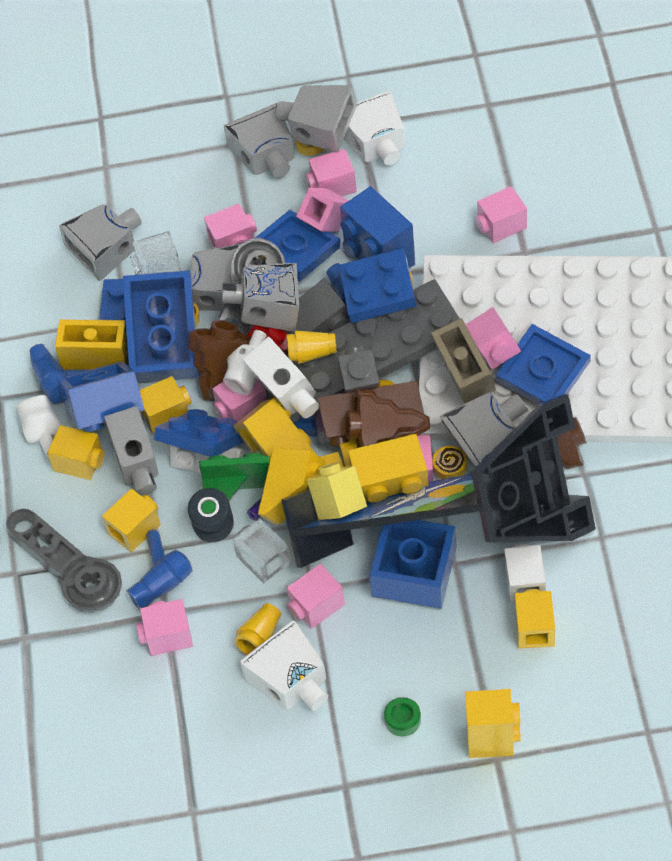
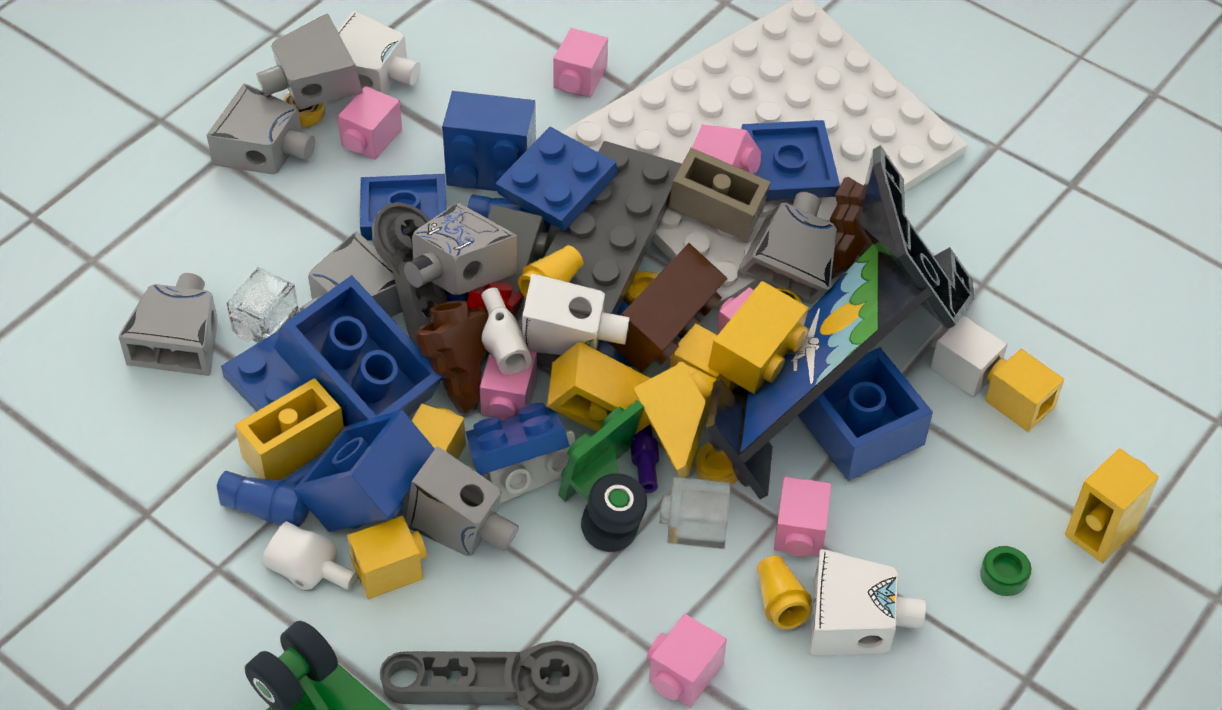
camera: 50 degrees left, 5 degrees down
yellow brick [102,488,161,553] -> none
blue piece [126,529,193,610] -> none
bright pink brick [204,203,257,249] -> none
bright pink brick [296,188,349,231] -> none
light yellow brick [307,462,367,520] -> none
dark grey brick [338,346,380,393] -> none
reddish brown rock [344,390,430,448] -> none

